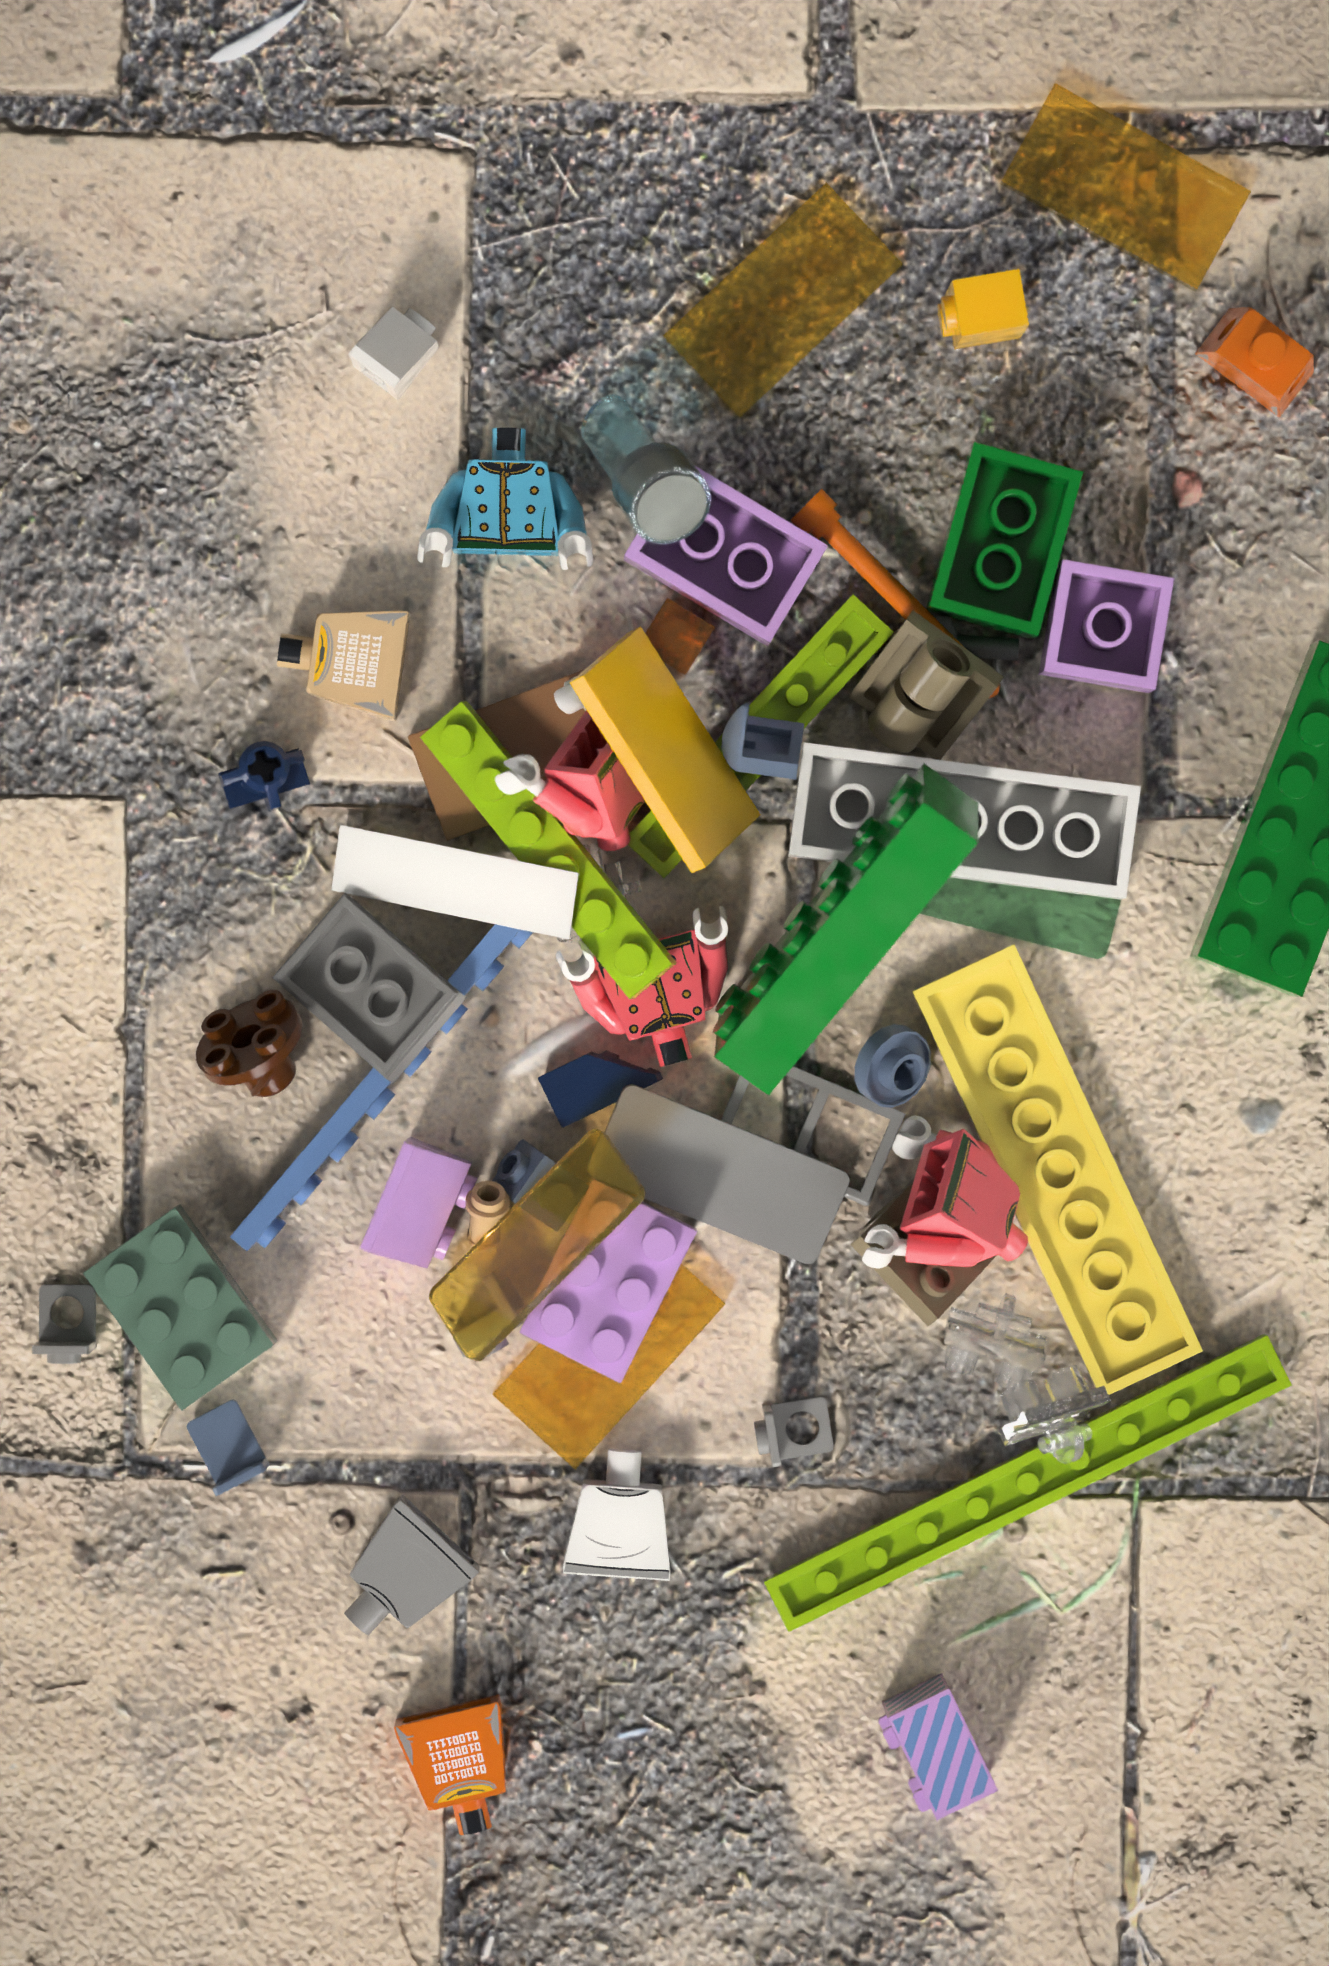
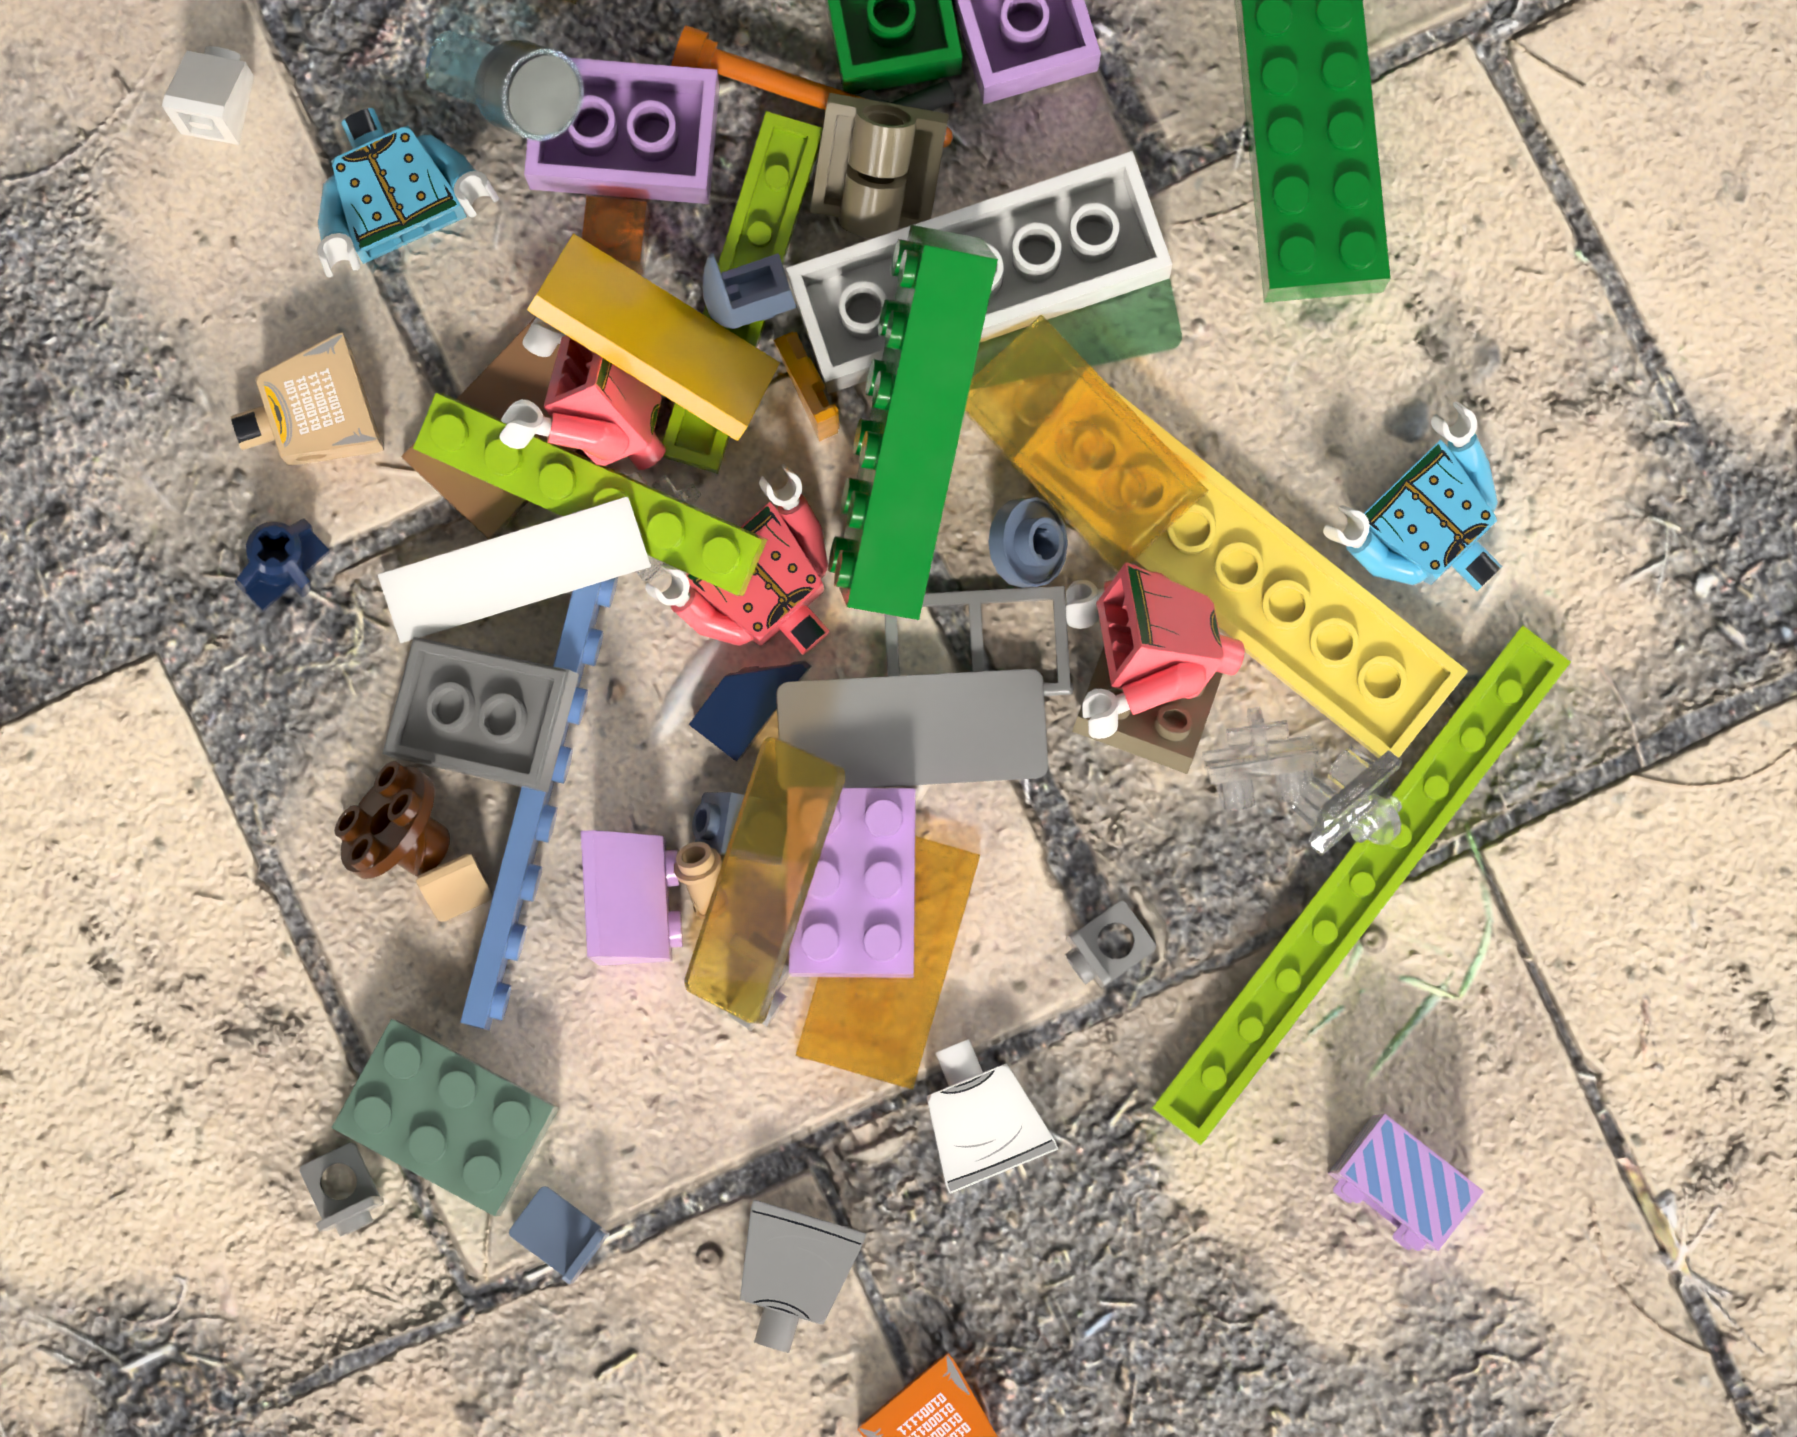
camera: 25 degrees left, 5 degrees down
none -> tan slope [416,853,493,922]
none -> light orange tile [774,331,840,442]
none -> clear yellow tile [965,315,1209,573]
none -> medium azure torso [1323,401,1503,591]

